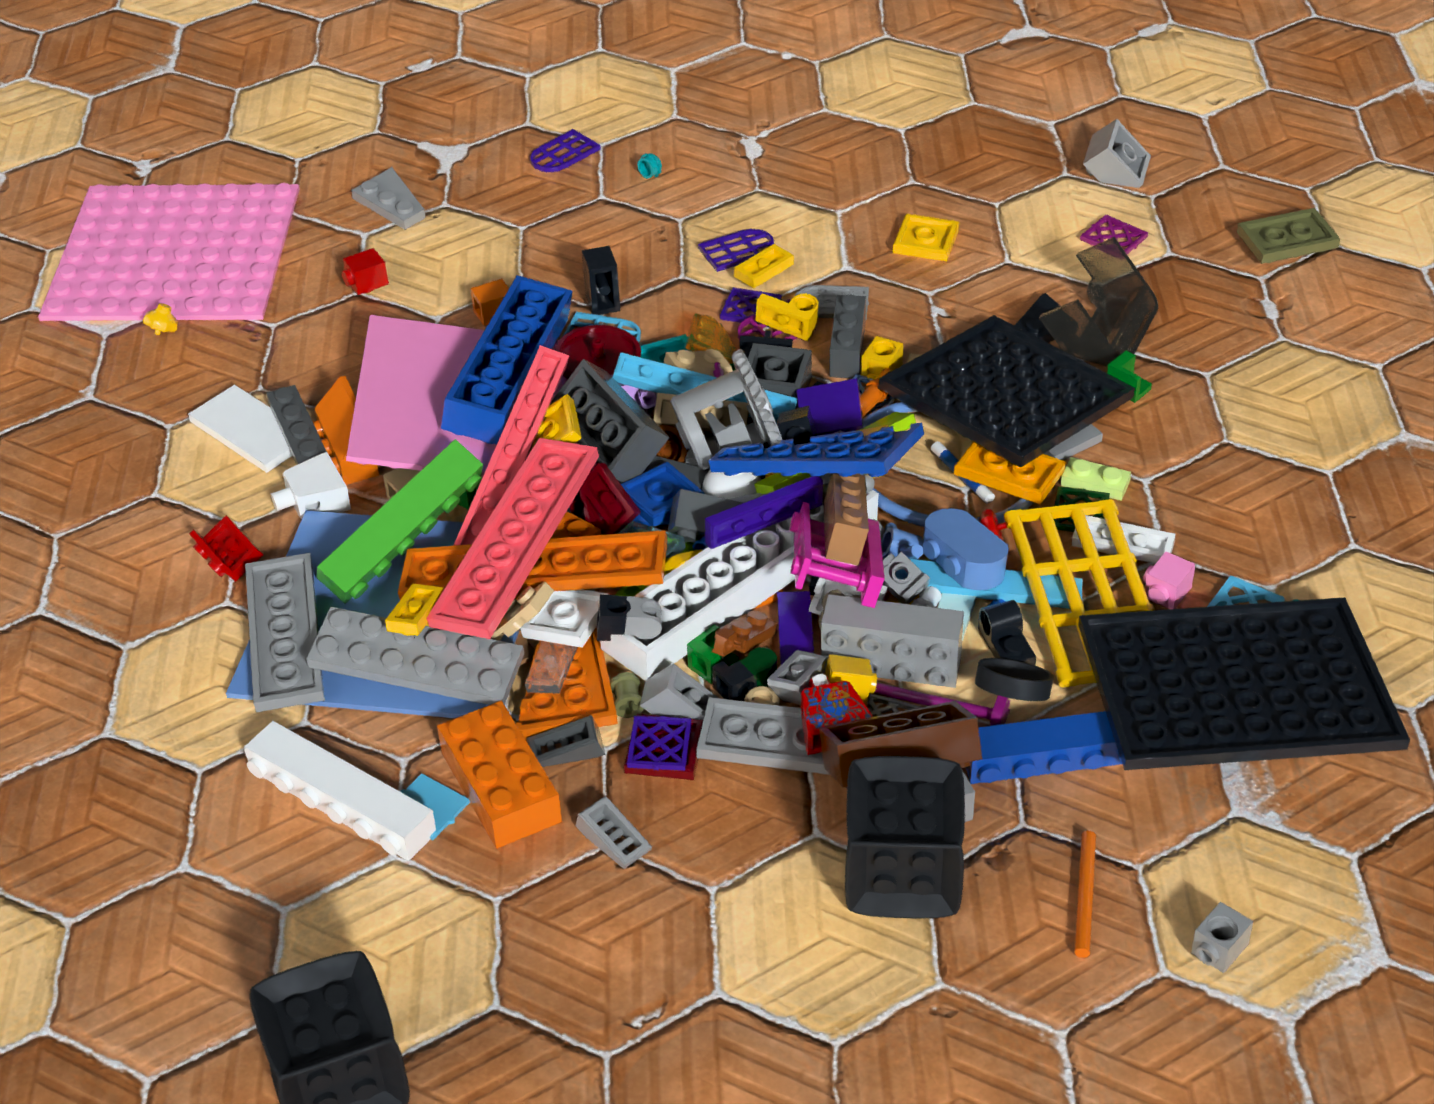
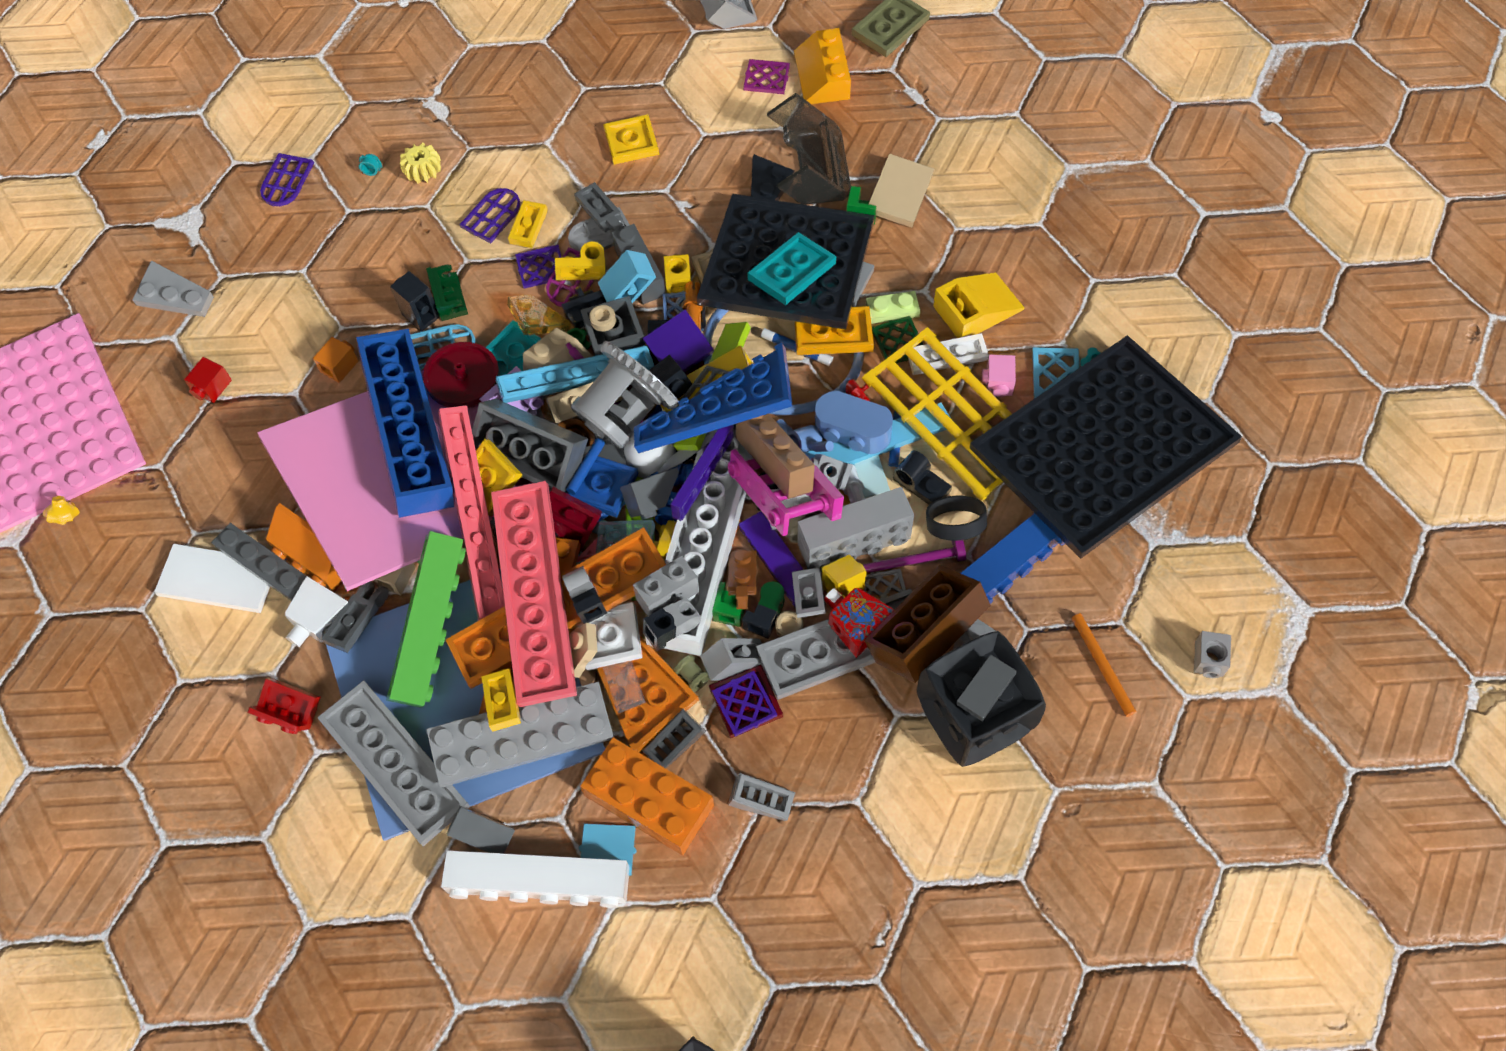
camera: 30 degrees left, 20 degrees up
none -> dark grey hinge [322,581,389,653]
none -> light yellow gear [400,143,441,184]
none -> dark green hinge [426,265,468,321]
none -> dark grey tile [446,806,515,854]
none -> leg [562,566,608,624]
none -> blue piece [566,438,605,495]
none -> dark grey hinge [574,182,624,234]
none -> tan tile [589,305,616,331]
none -> medium azure brick [598,250,656,303]
none -> light grey brick [633,556,699,616]
none -> teal plate [748,232,836,305]
none -> light orange slope [794,28,851,105]
none -> tan tile [869,154,934,228]
none -> yellow slope [933,272,1024,338]
none -> dark grey tile [957,655,1016,721]

